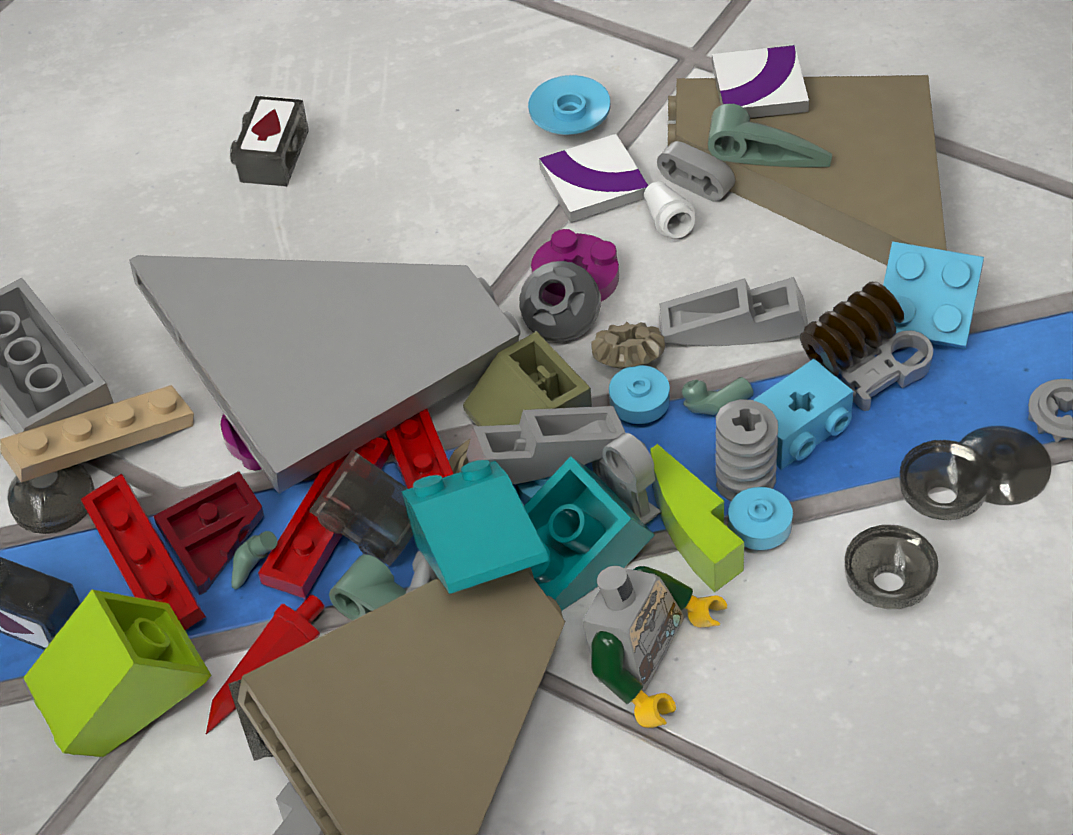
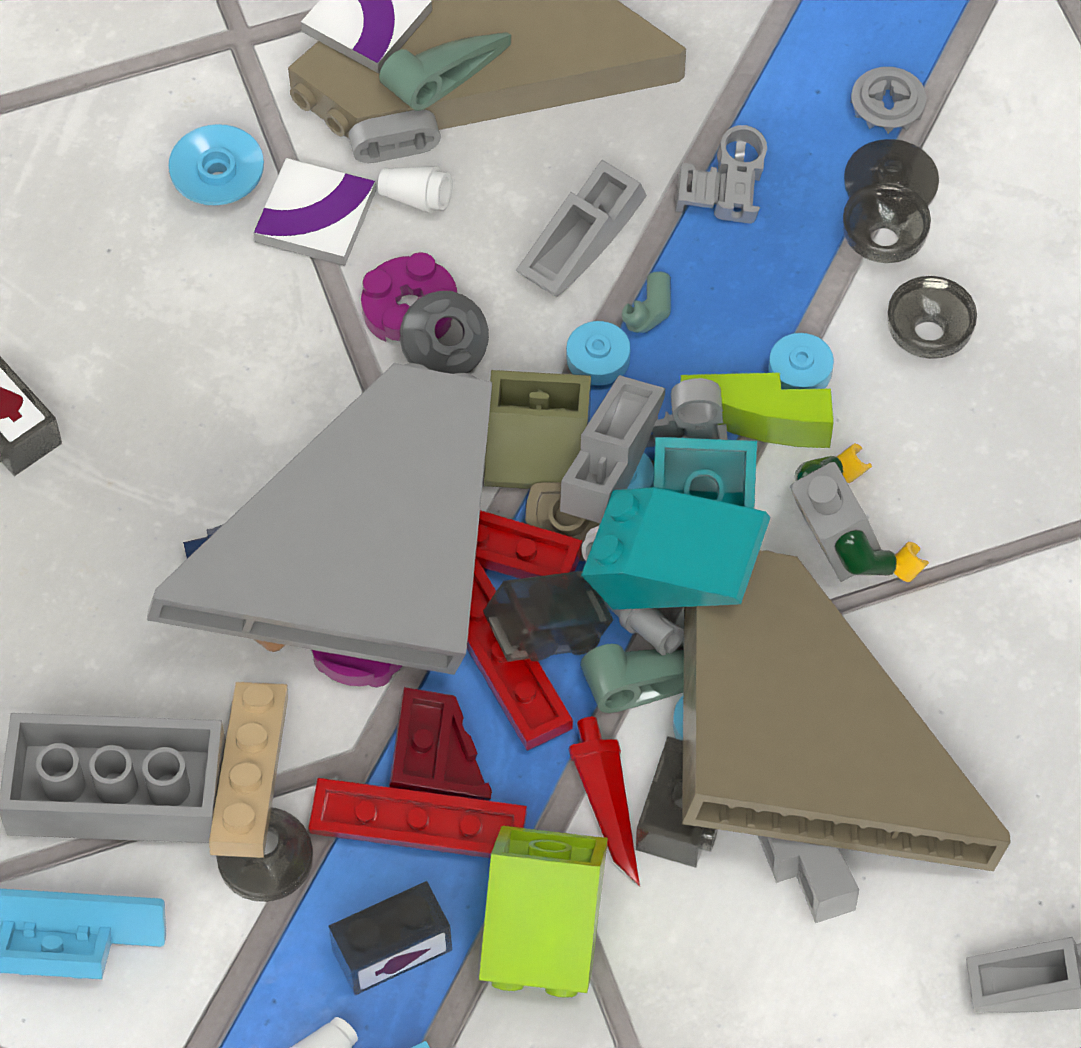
camera: 55 degrees left, 10 degrees up
sand green animal [231,531,277,589] -> none
dark tan gear [591,322,665,369] -> none
light grey piece [716,399,778,501] -> none
medium azure brick [754,359,854,470] -> none
dark brown piece [800,282,904,376] -> none
medium azure plate [883,242,984,349] -> none

